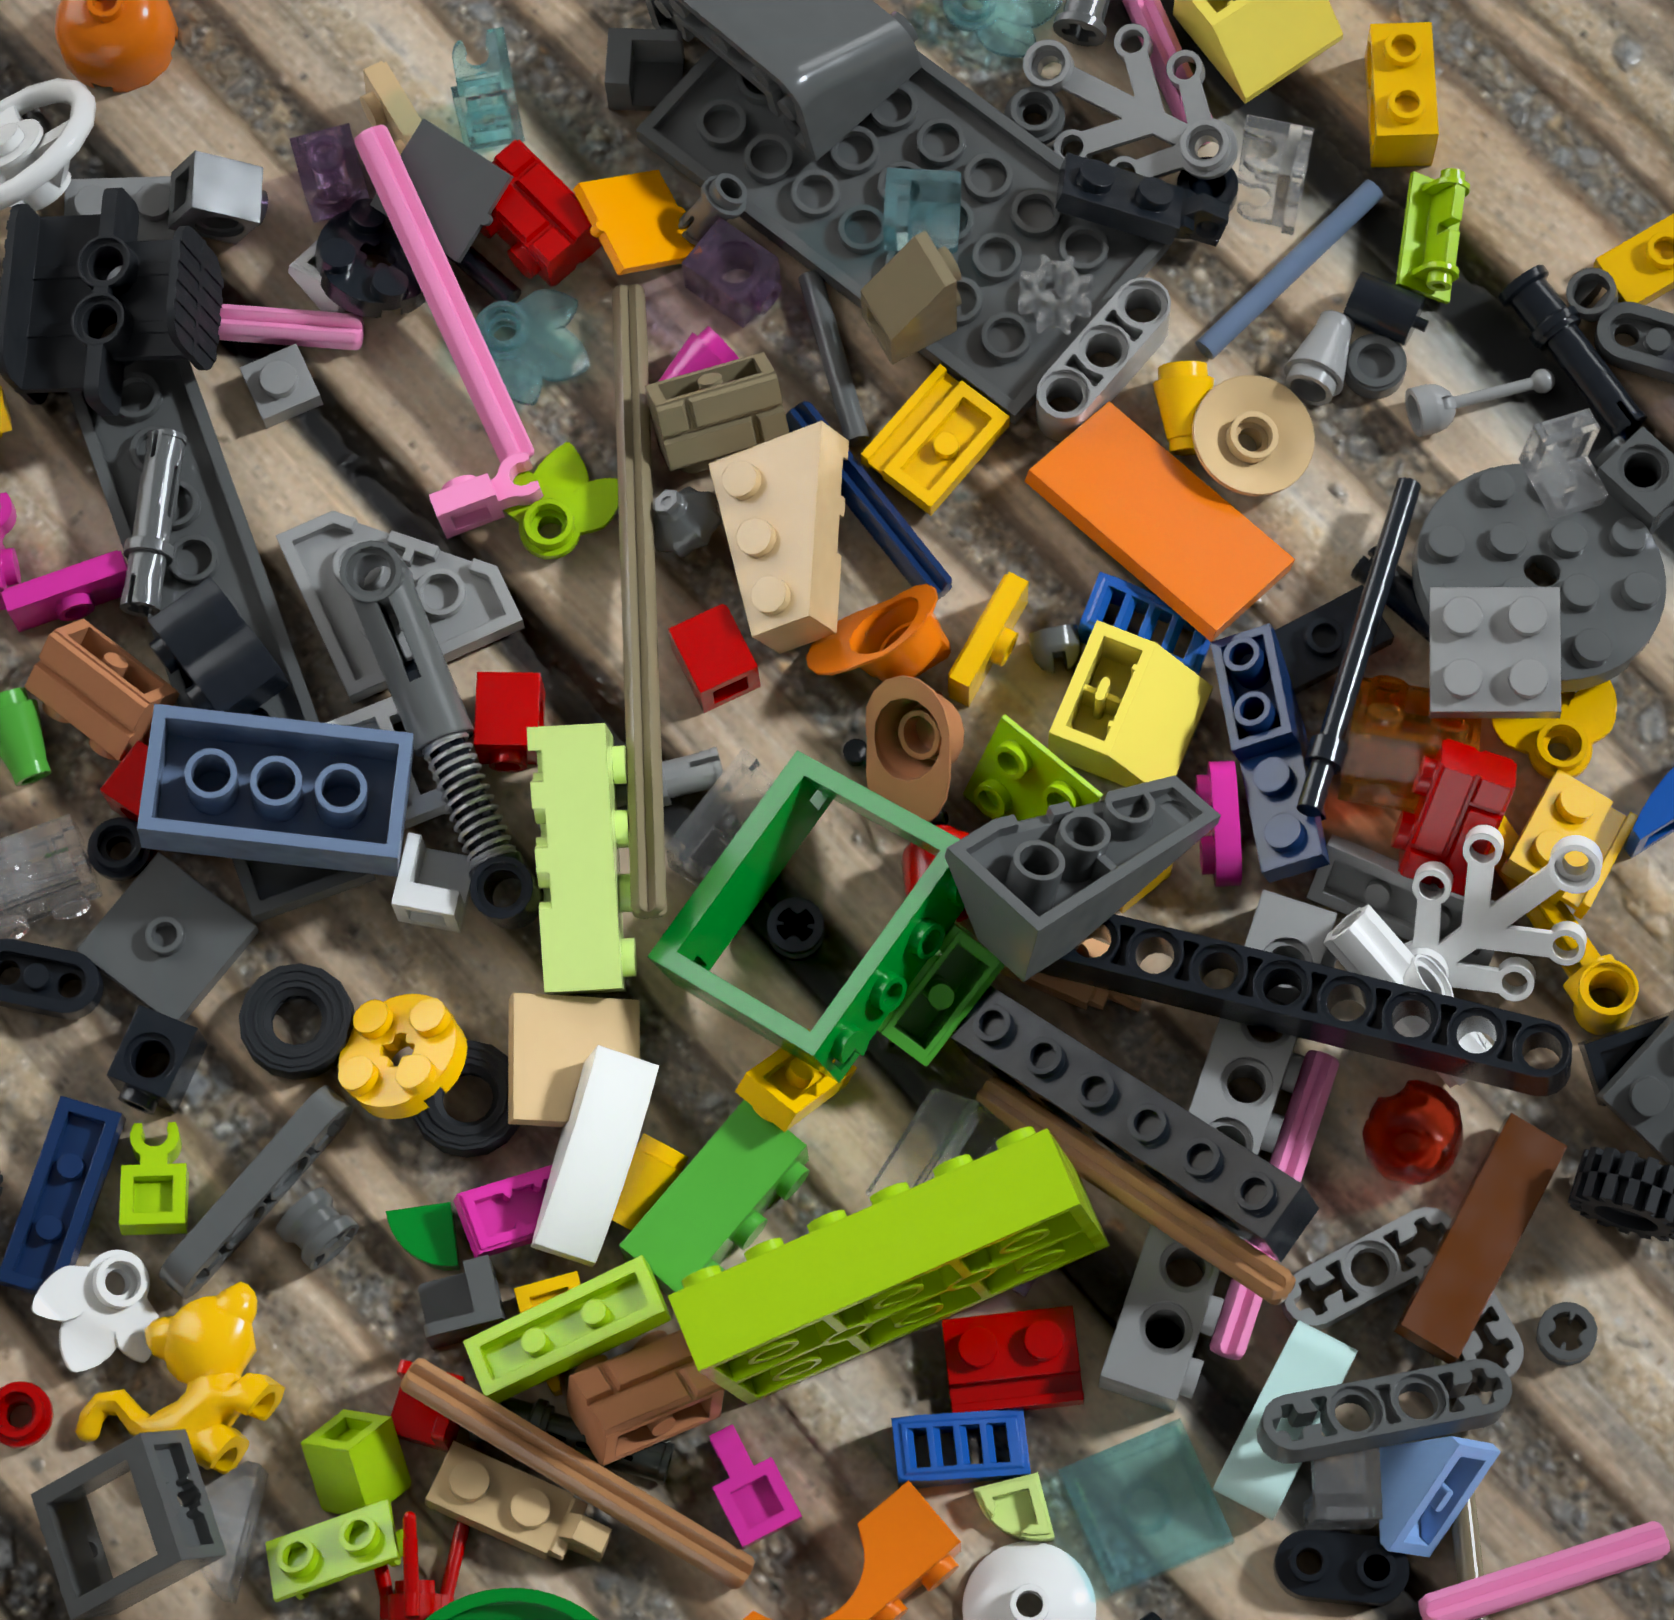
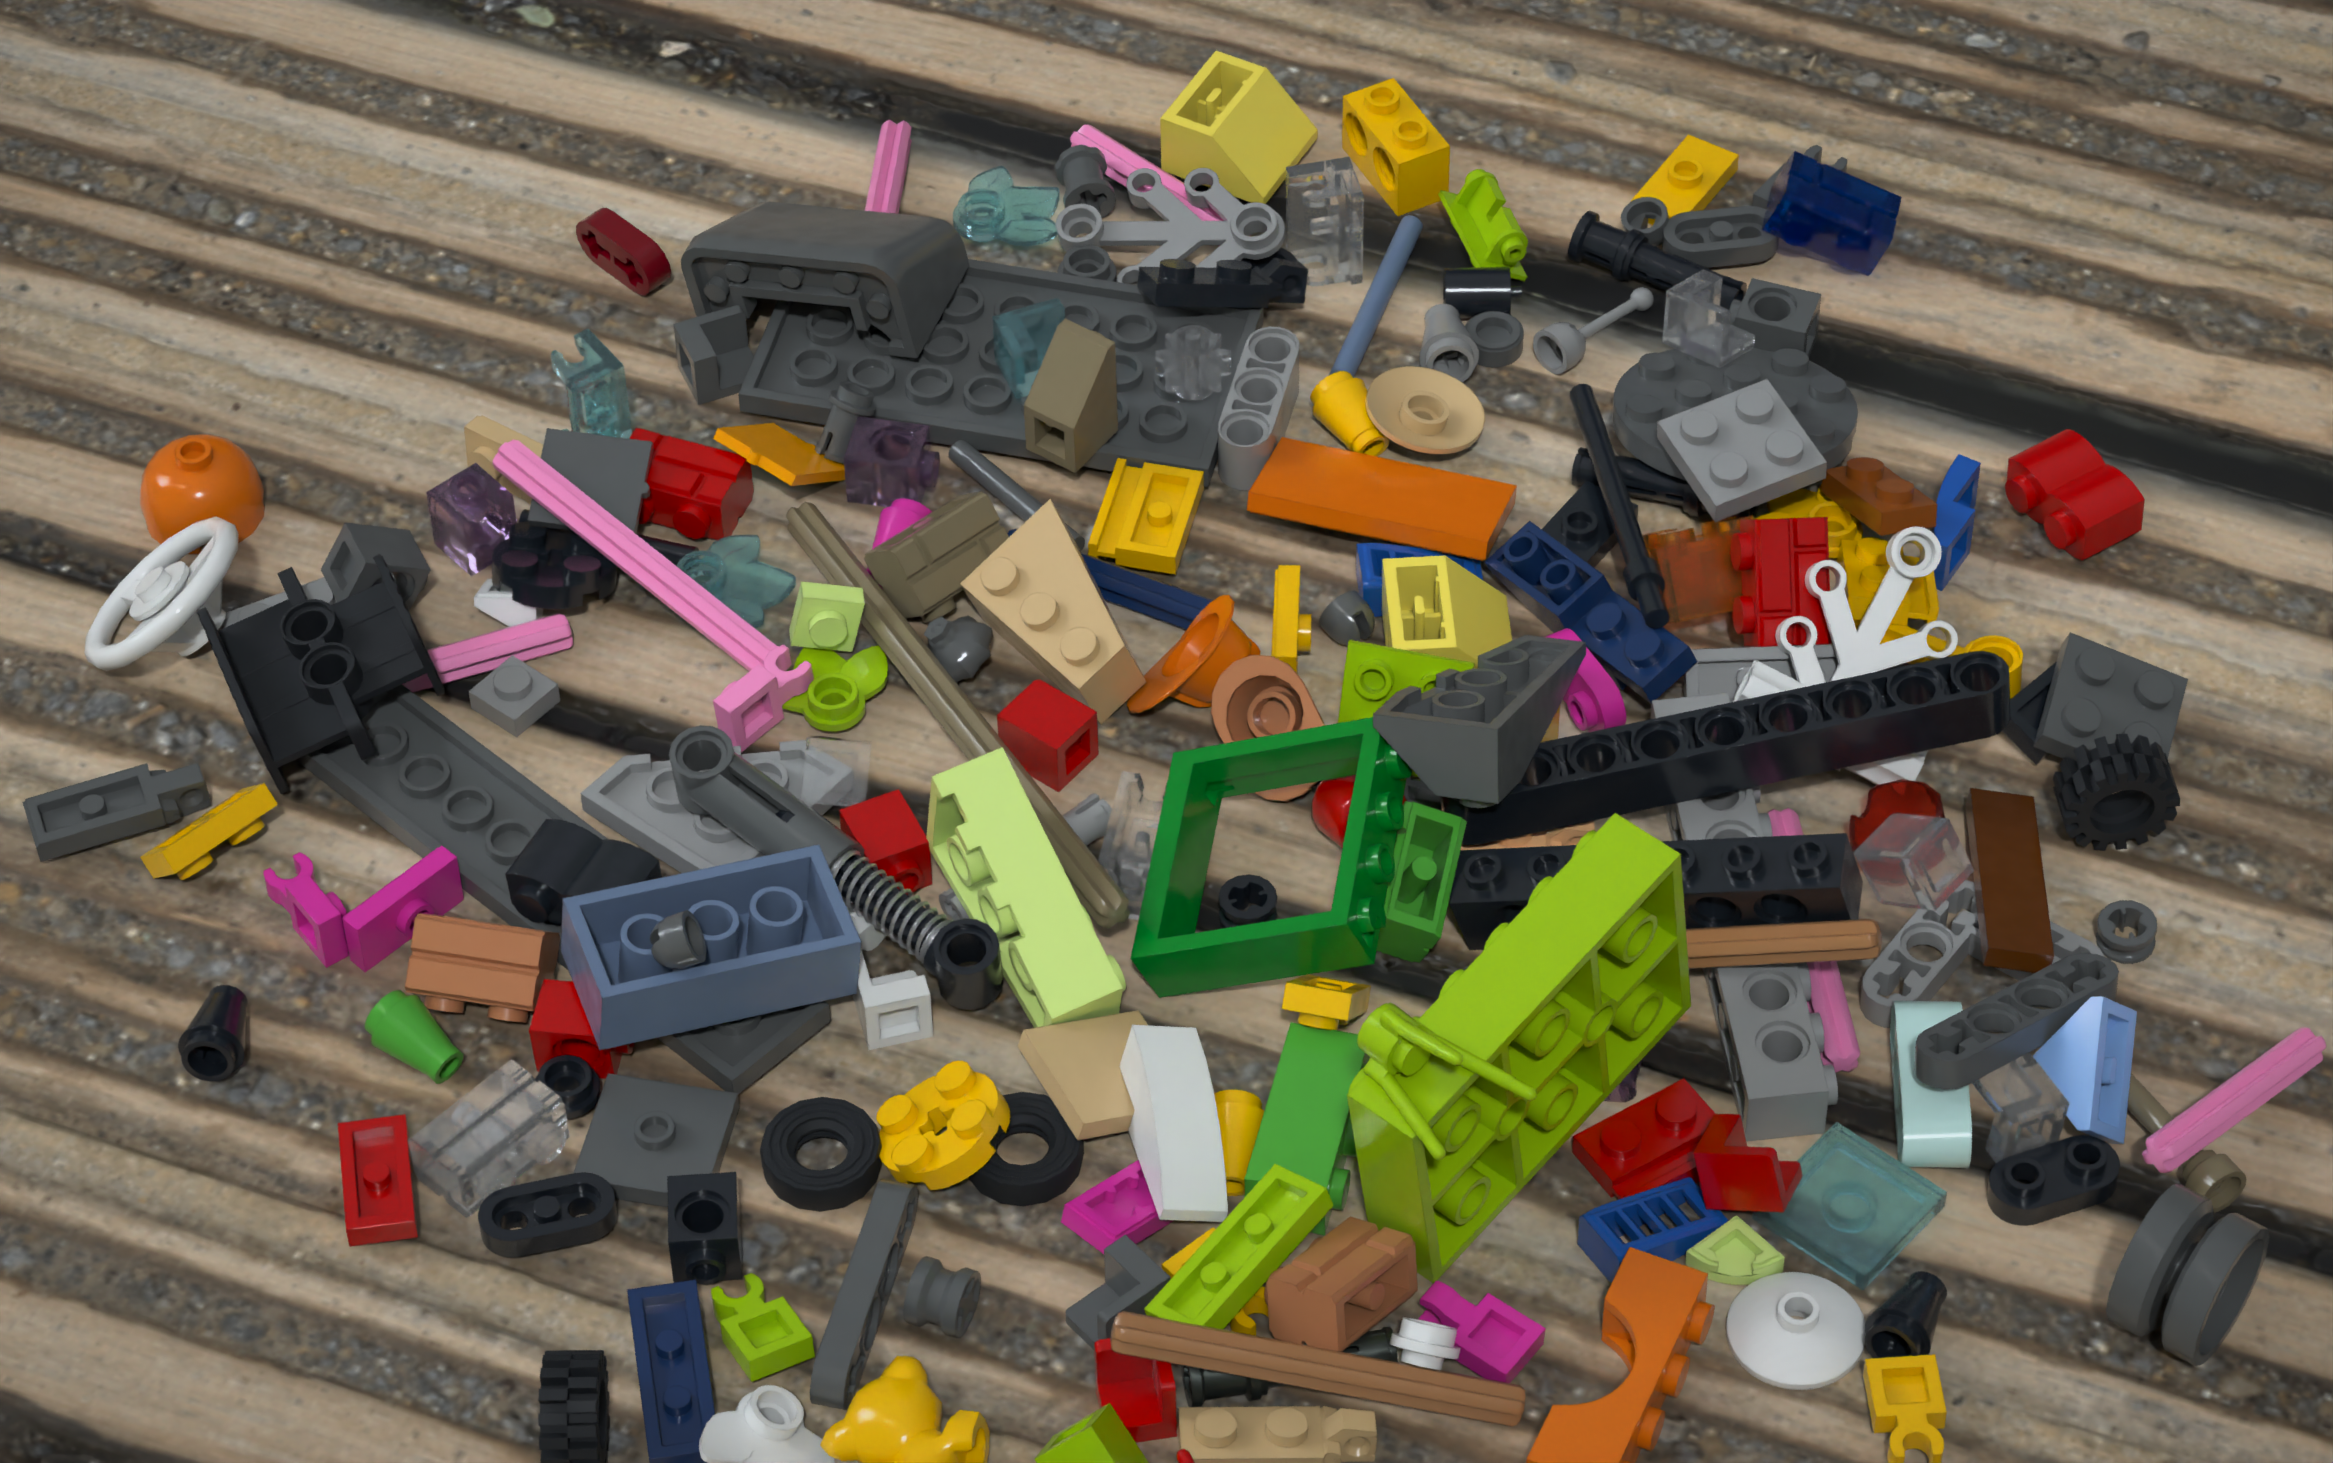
camera: 30 degrees left, 25 degrees down
dark grey pin [120,428,187,617] -> none
green tile [386,1202,460,1271] -> none
none -> dark grey hinge [650,910,706,969]
none -> yellowish green plate [789,581,865,652]
none -> clear panel [800,735,872,807]
none -> lime plant [1357,1003,1537,1160]
none -> white plate [1389,1317,1461,1370]
none -> red panel [1693,1114,1803,1212]
none -> dark orange plate [1822,457,1937,536]
none -> clear panel [1853,813,1974,911]

